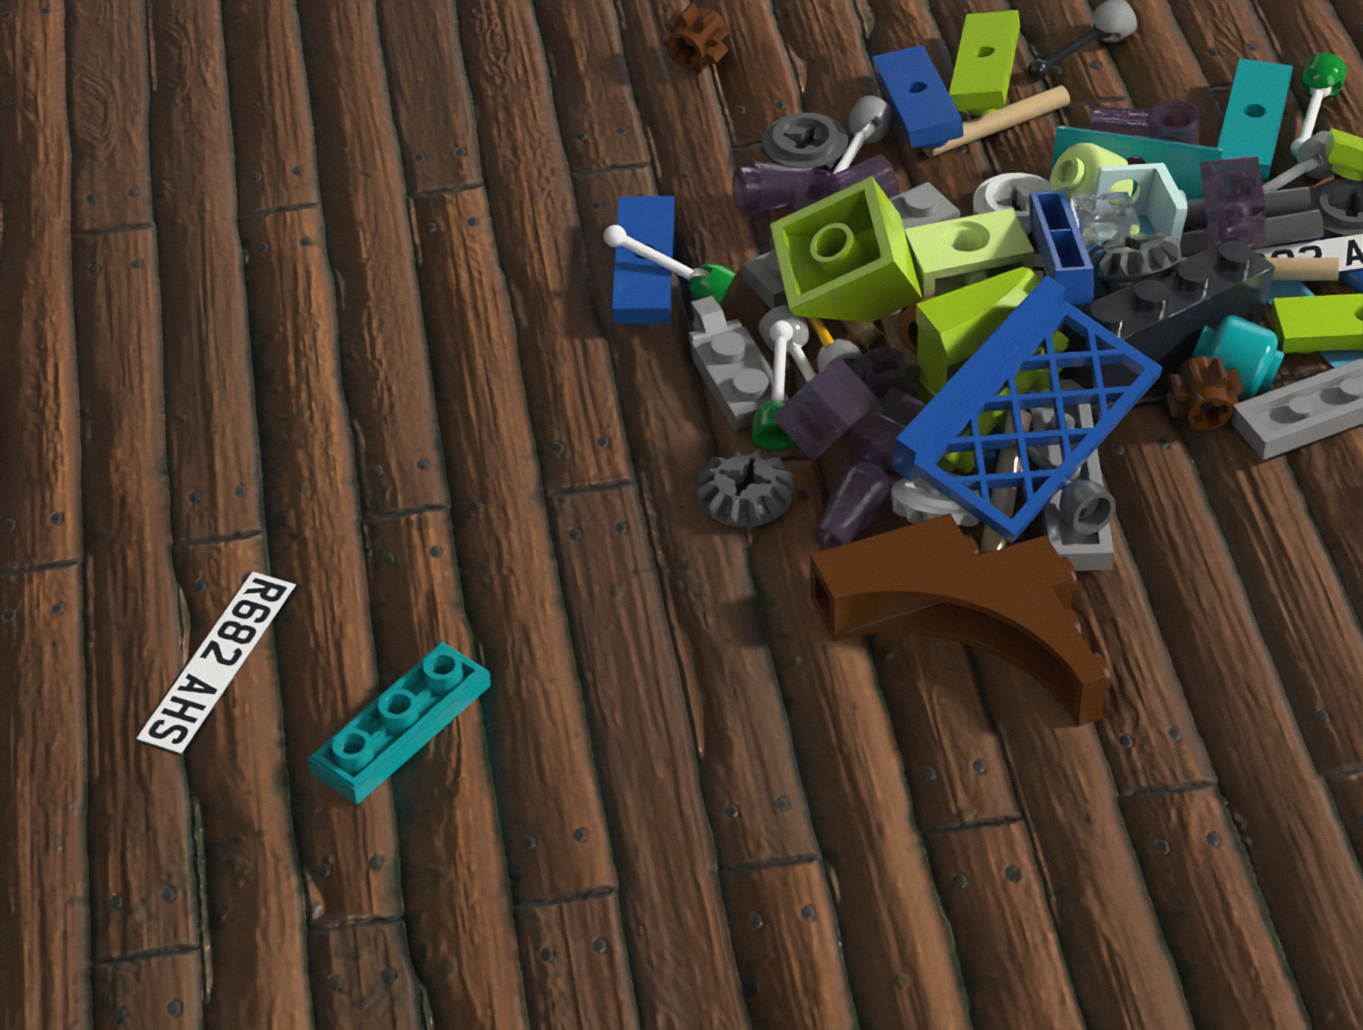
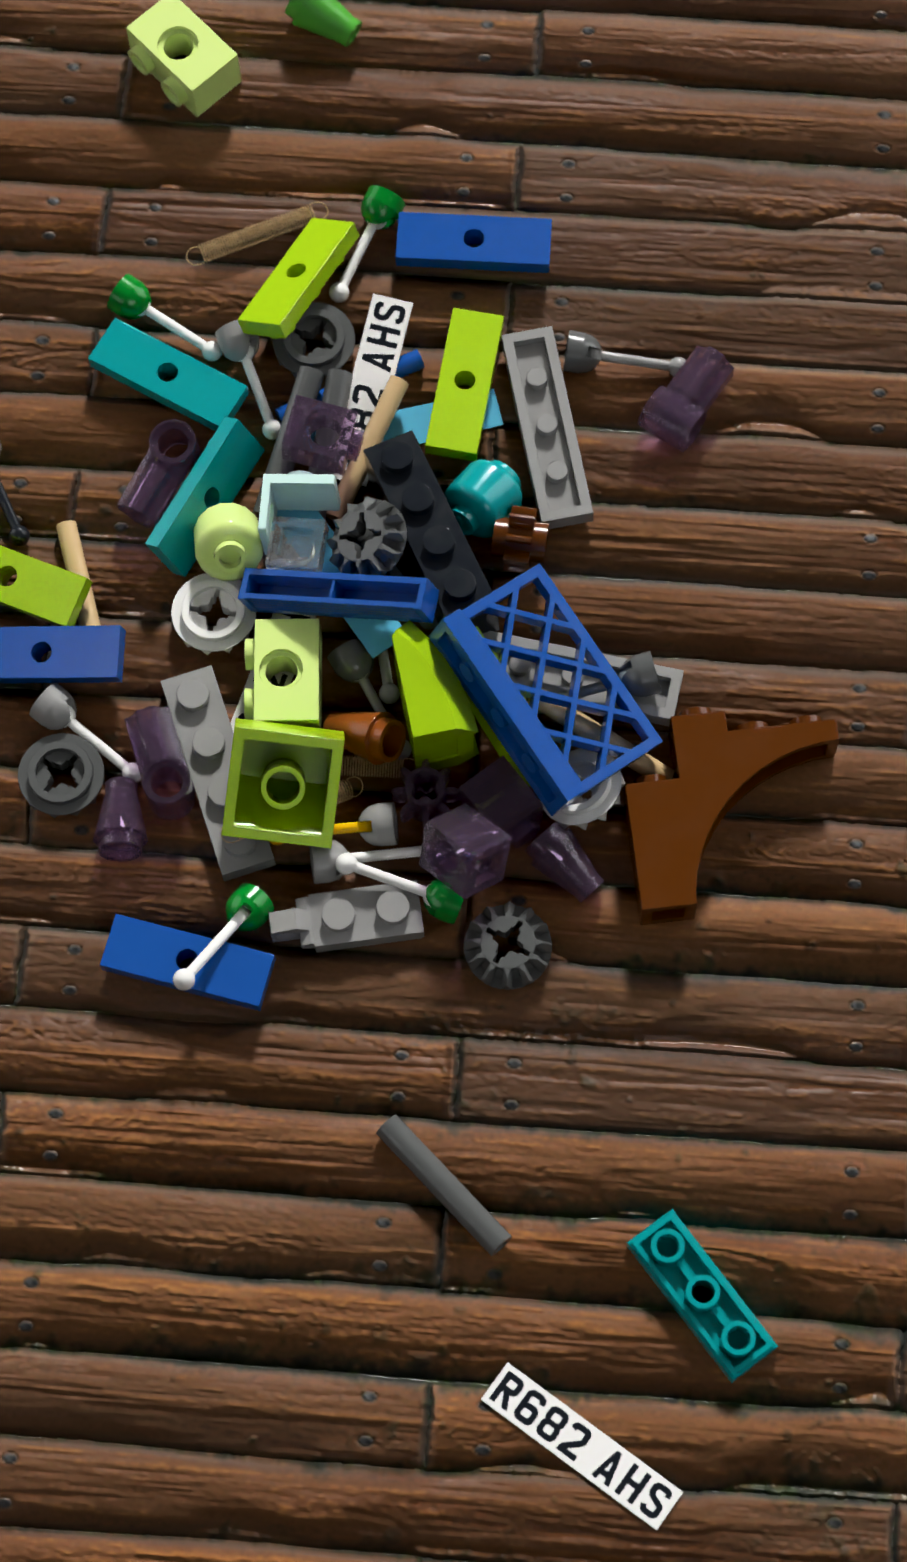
camera: 75 degrees left, 25 degrees up
none -> dark grey piece [376,1115,512,1256]

